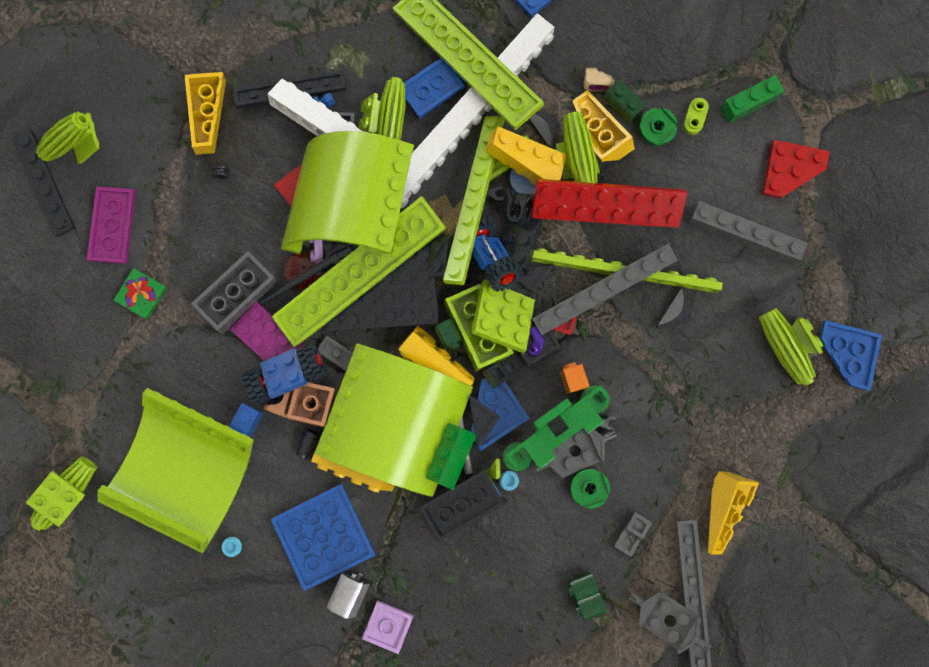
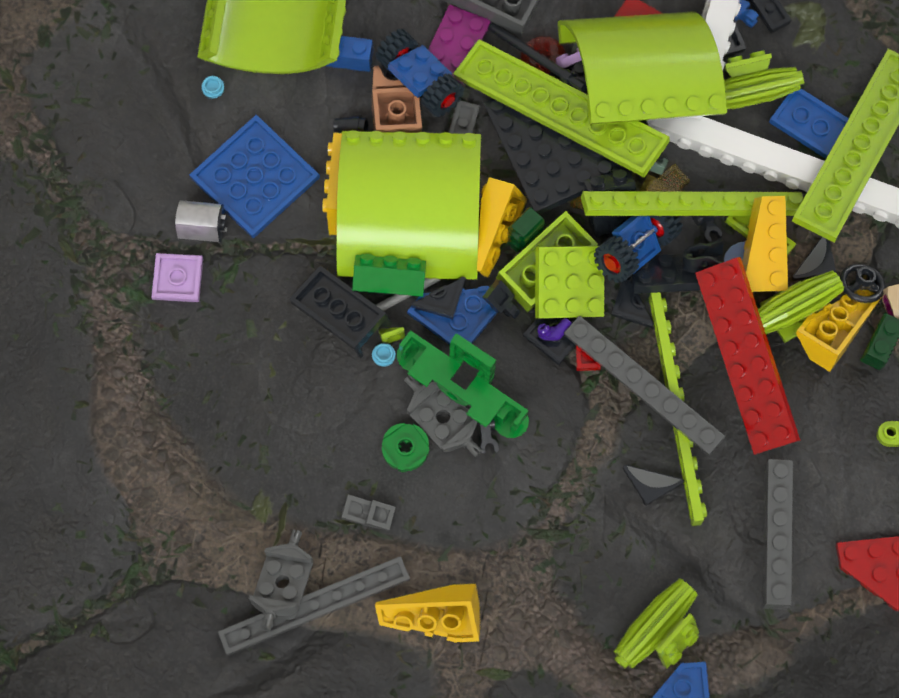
camera: 70 degrees right, 10 degrees down
orange brick [560,362,590,395] -> none
dark green brick [567,572,607,621] -> none
green plate [638,108,677,147] -> none
none -> black piece [840,264,885,303]

